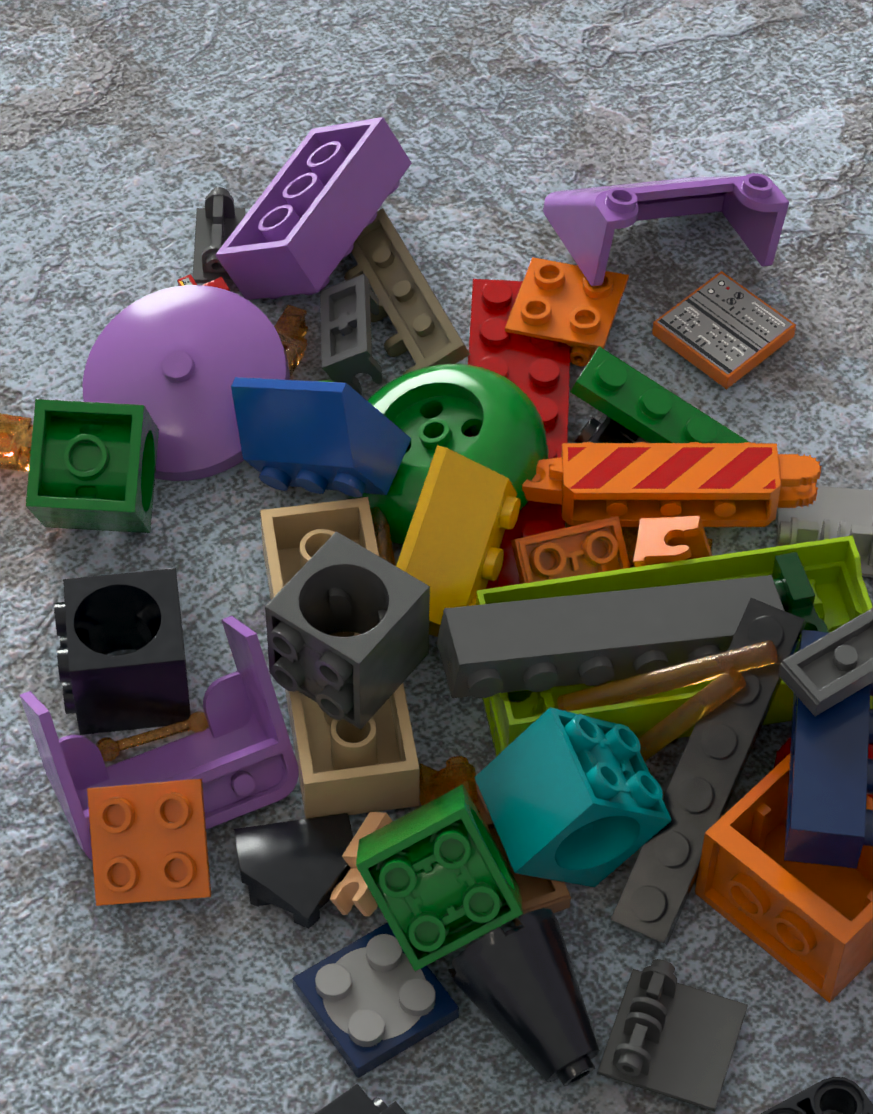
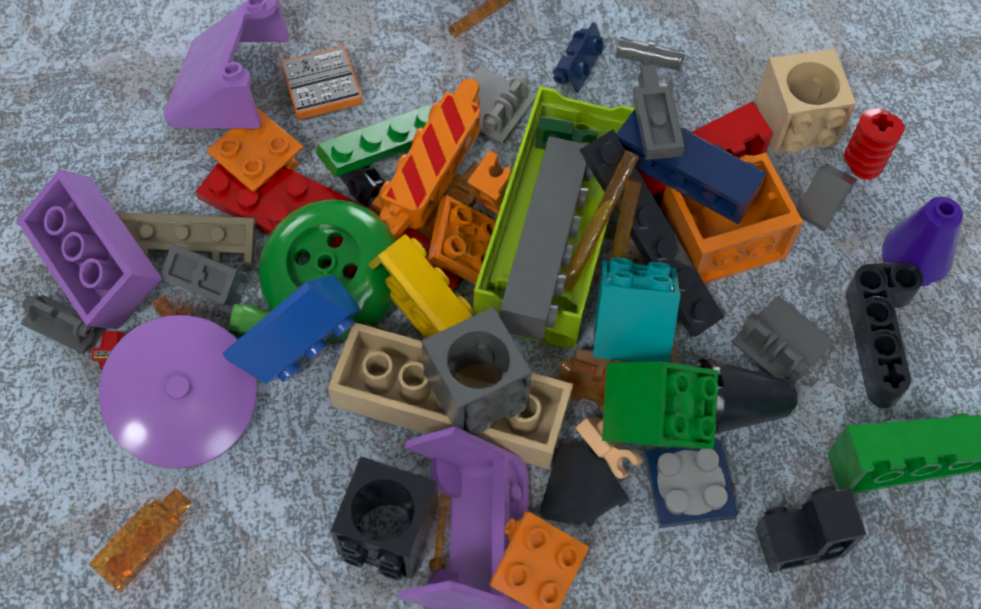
camera: 65 degrees left, 10 degrees up
green brick [26,399,159,533] -> none

